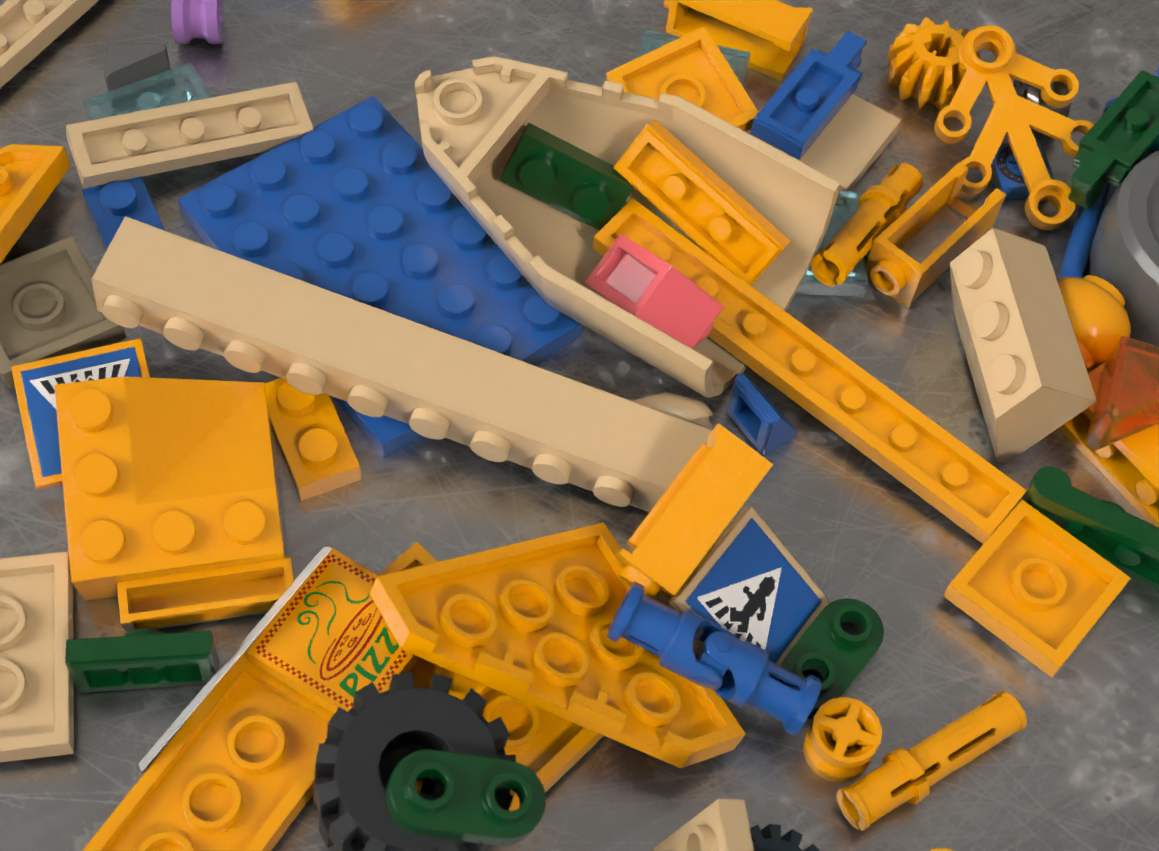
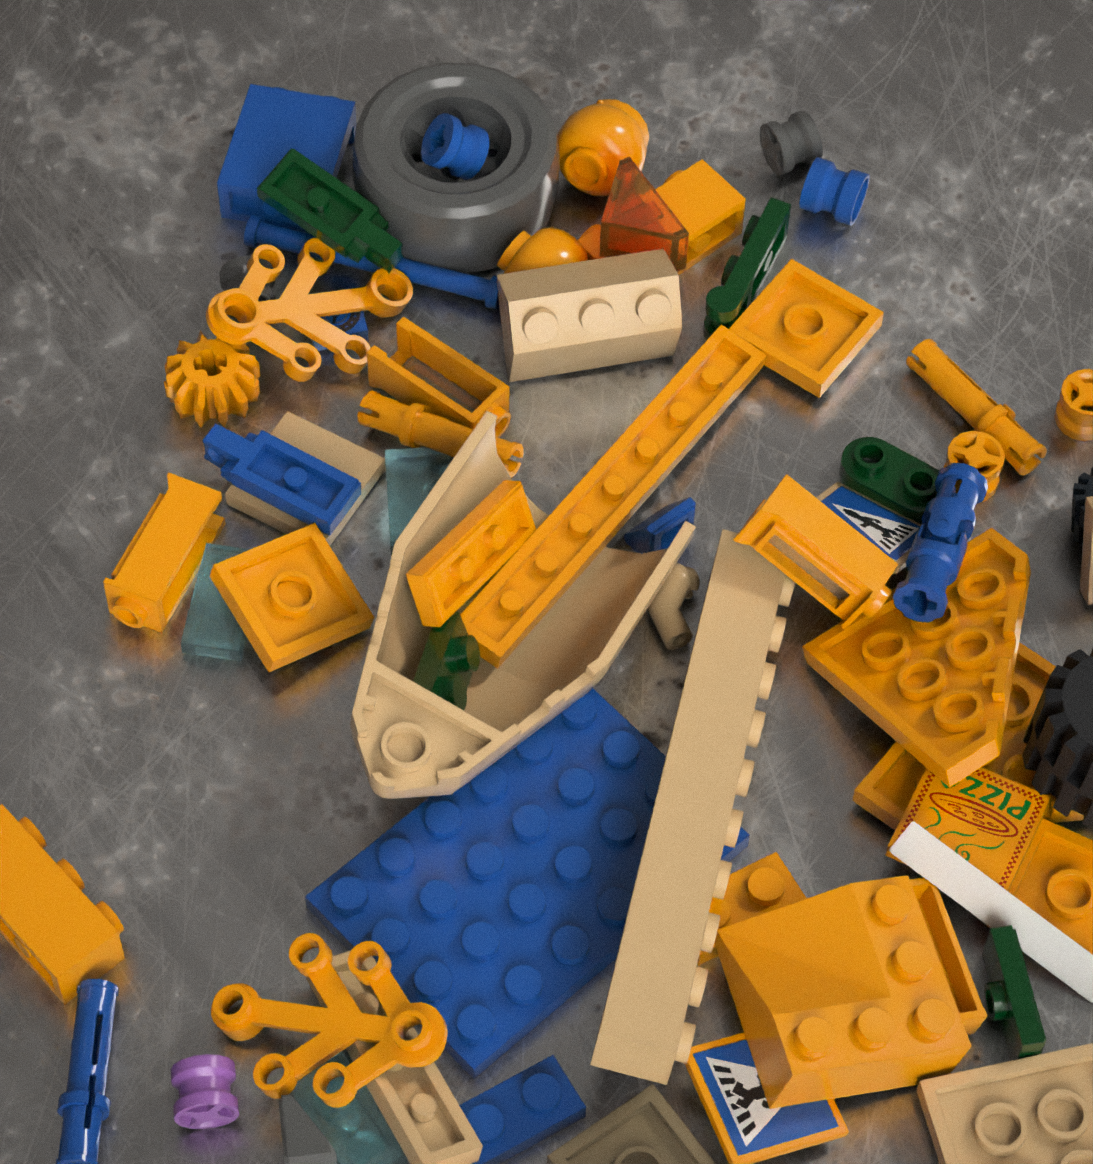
camera: 90 degrees left, 0 degrees up
coral slope [584,234,724,349] -> none
none -> light orange plant [211,933,448,1108]

